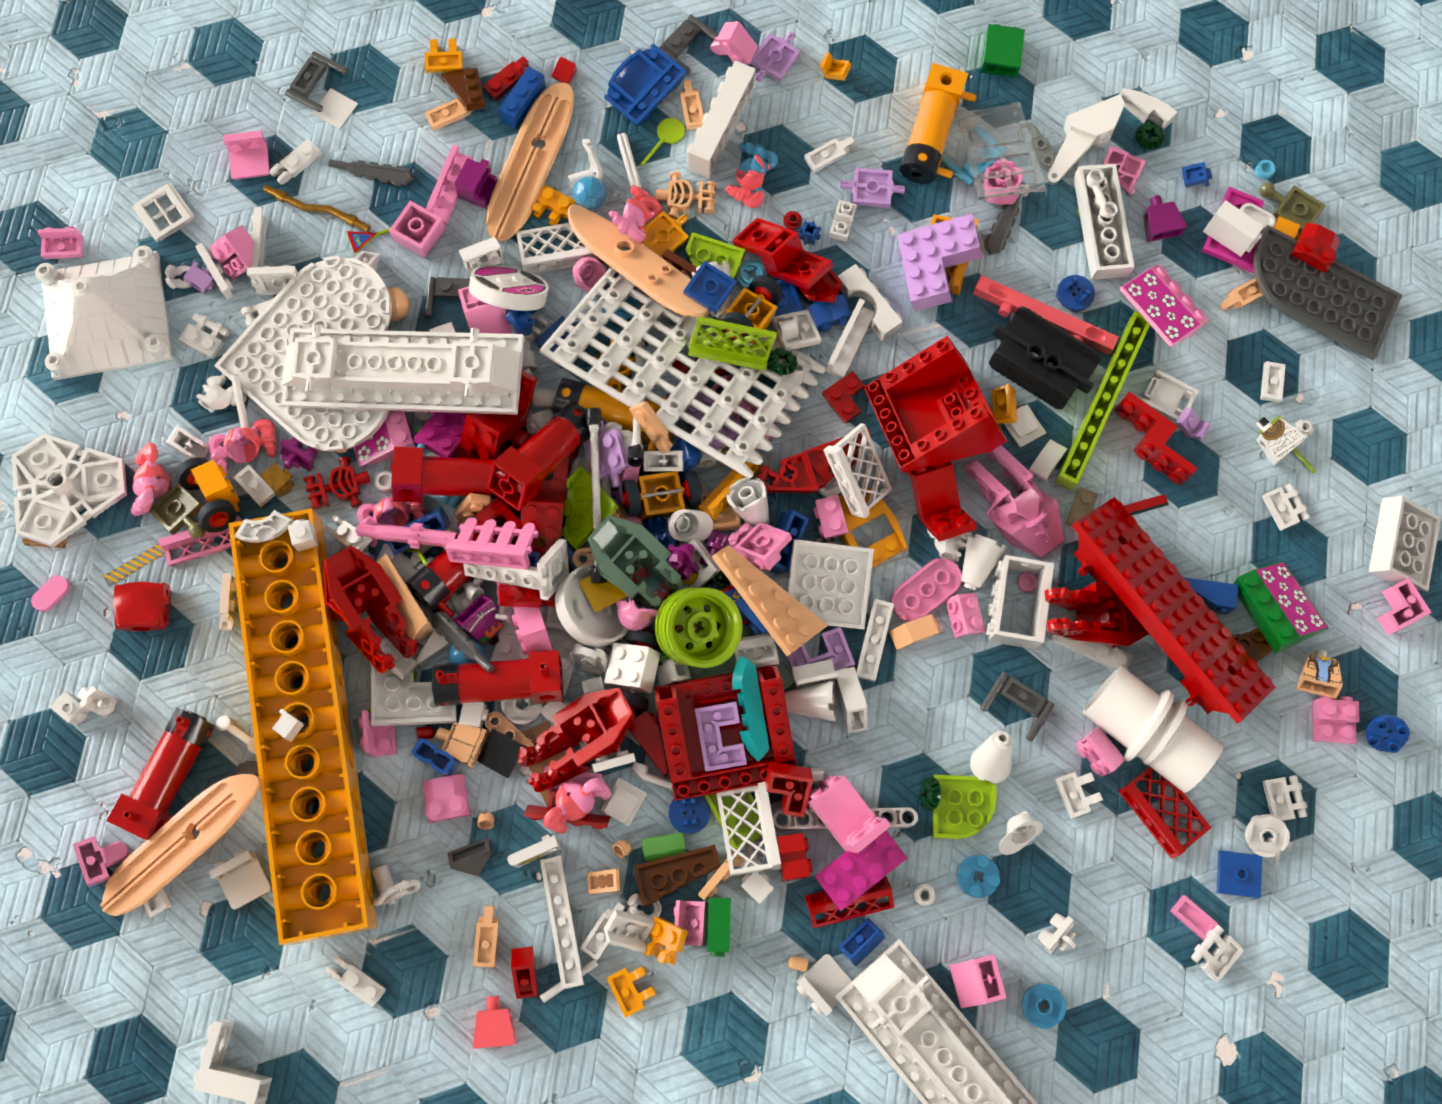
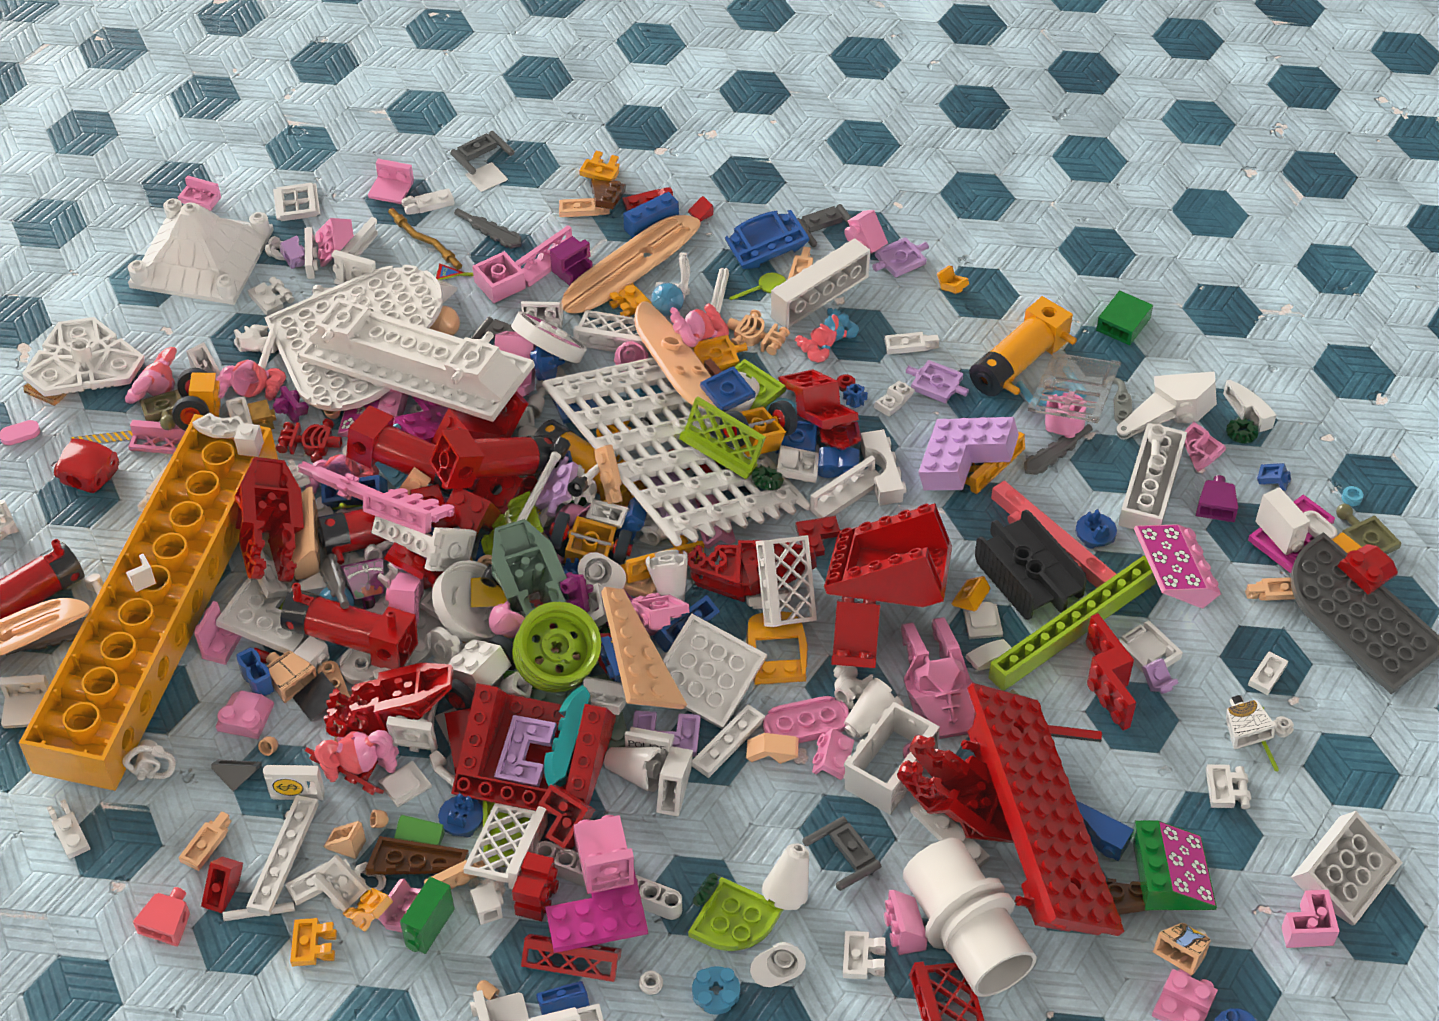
camera: 30 degrees right, 25 degrees down
bright pink bracket [814,494,849,542] -> none

